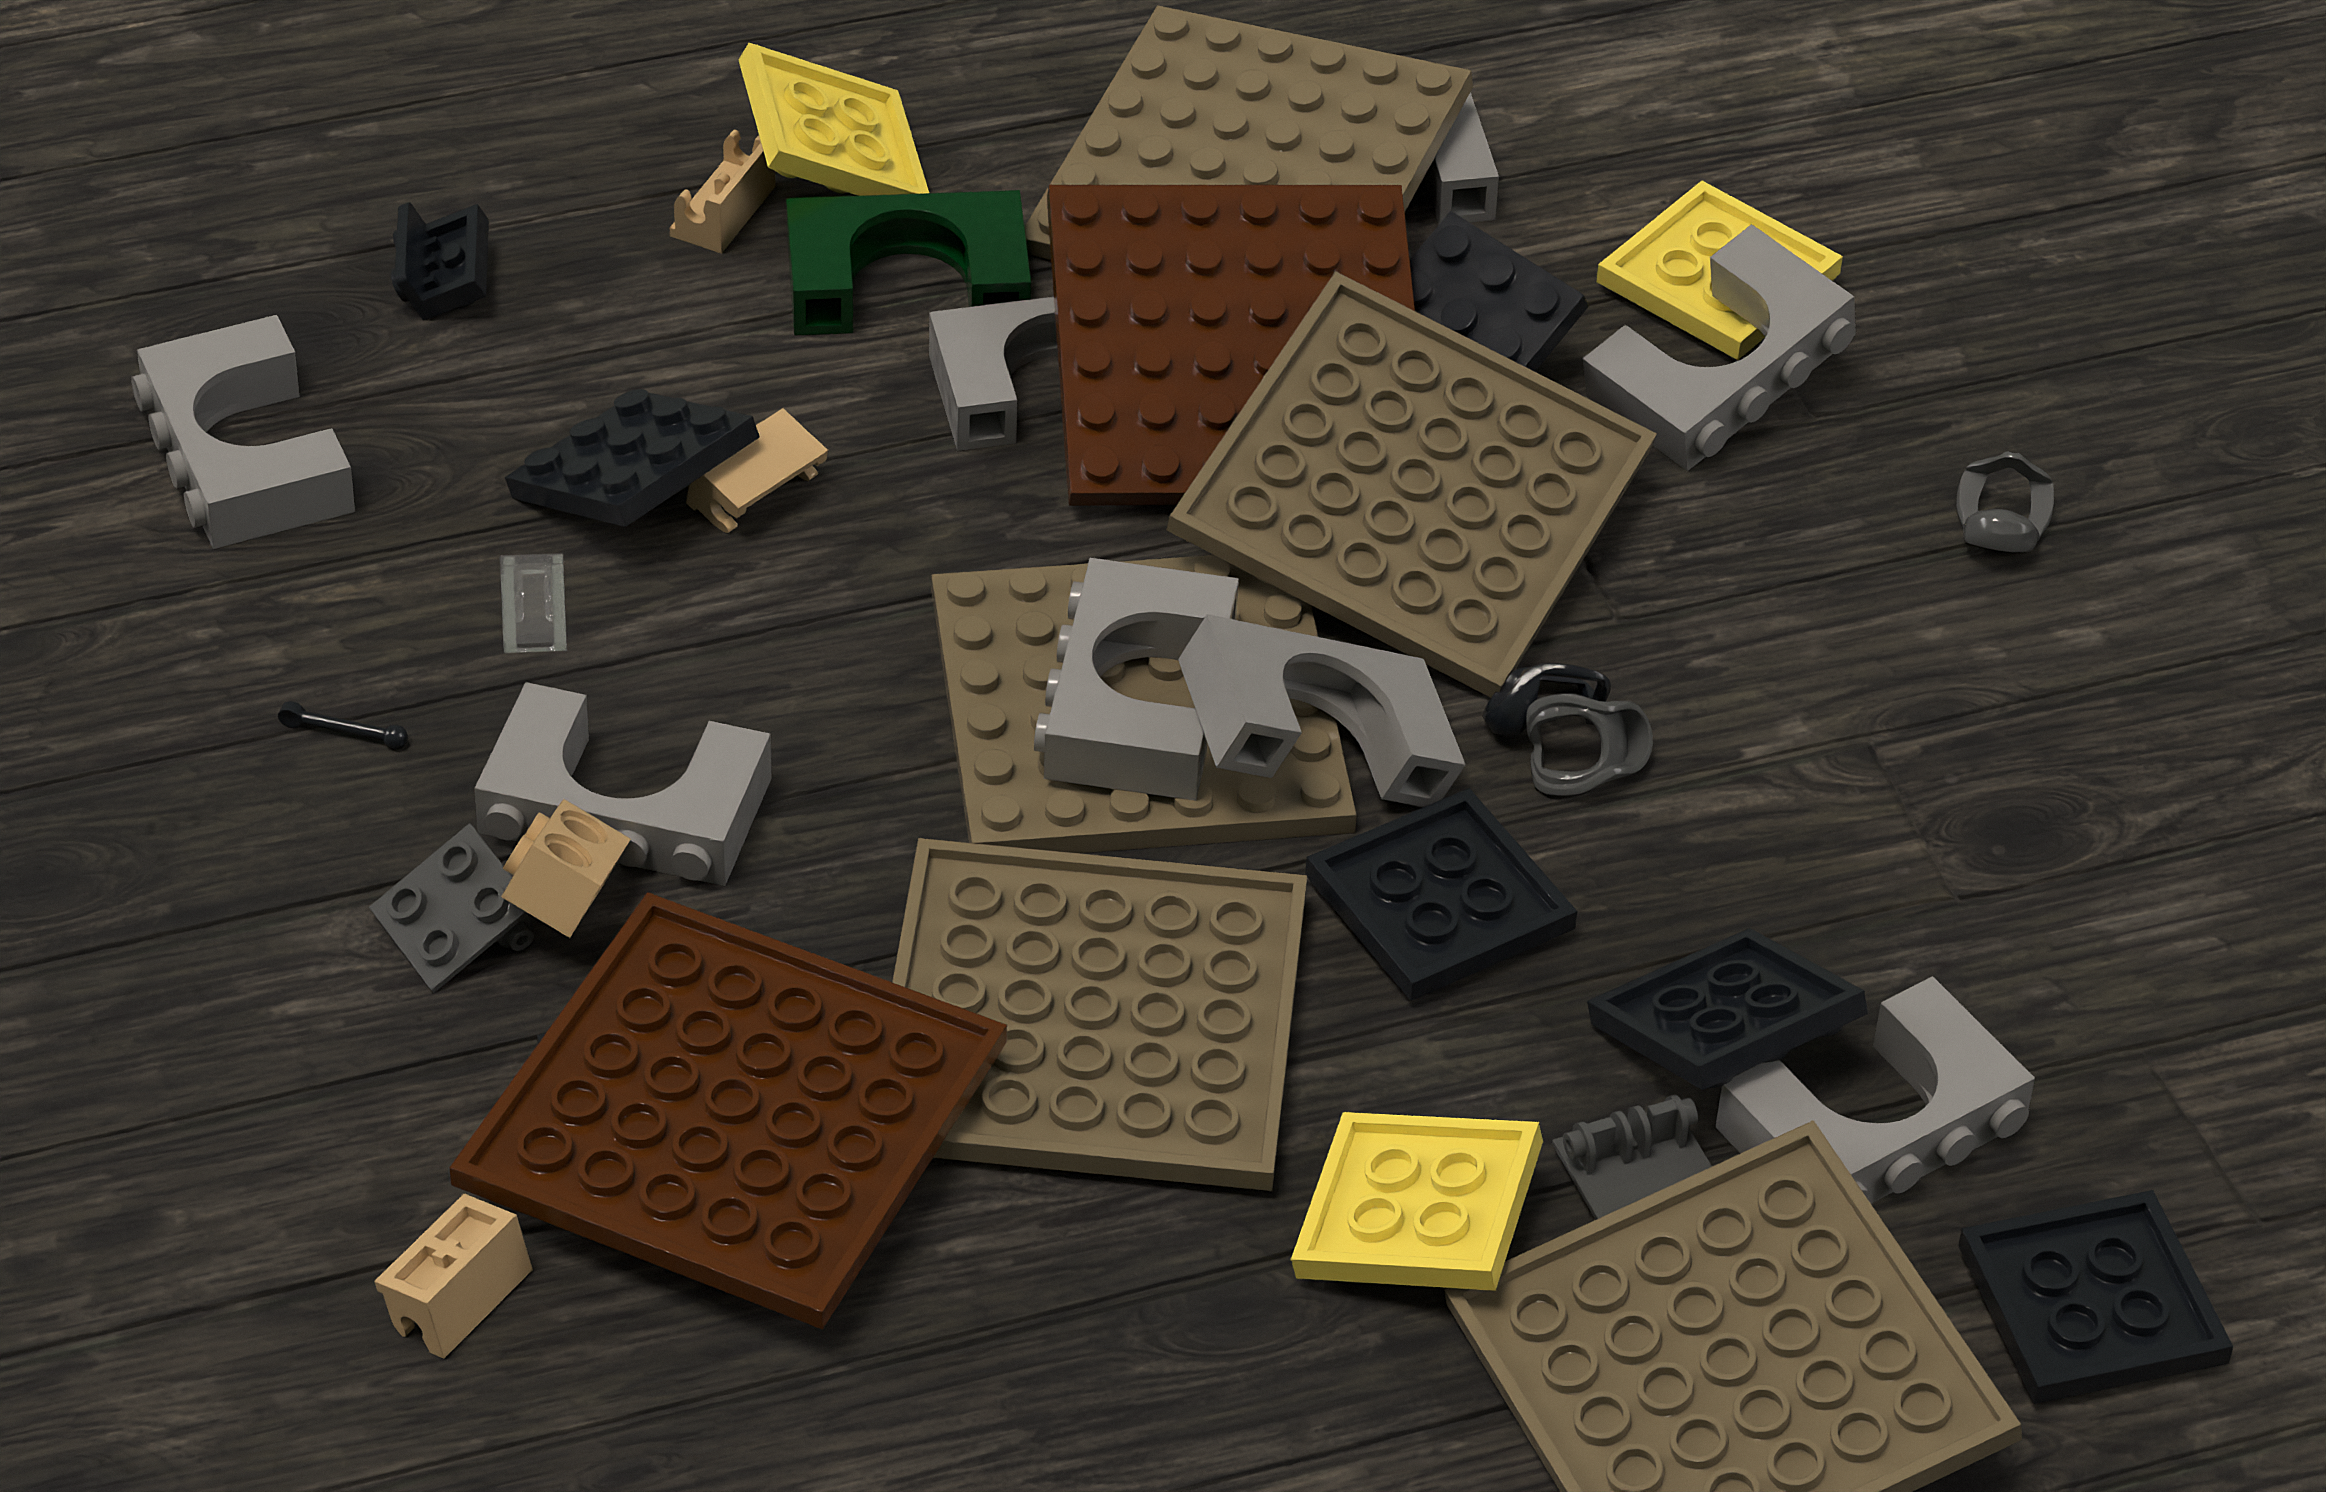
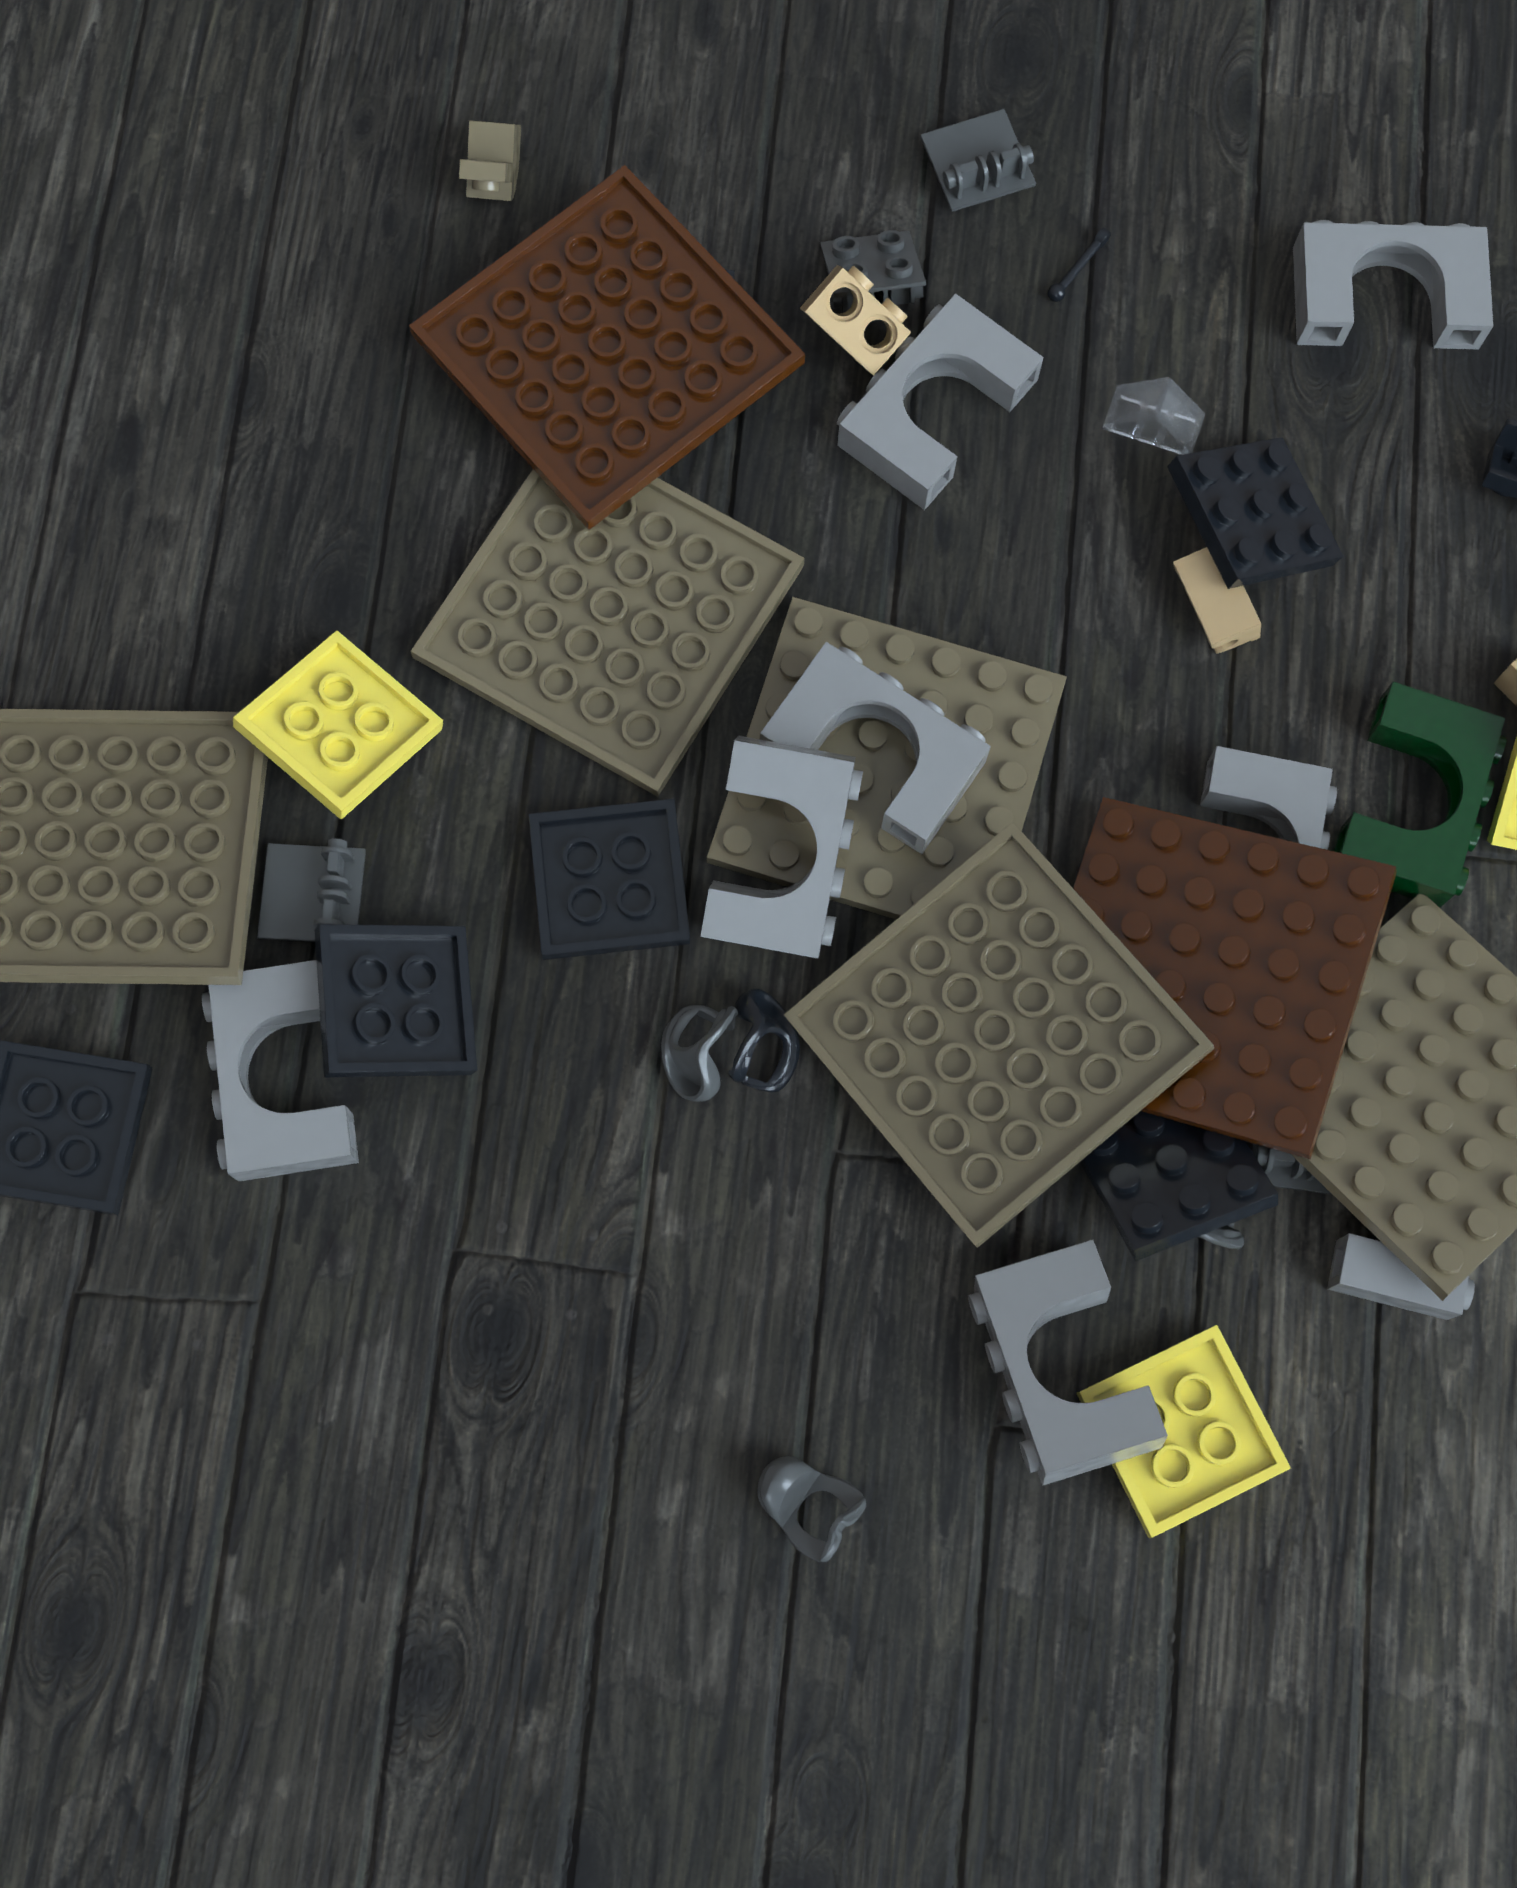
camera: 115 degrees right, 30 degrees up
tan hinge [374,1194,533,1358] -> none
none -> dark tan brick [459,120,521,201]
none -> dark grey hinge [920,109,1036,212]

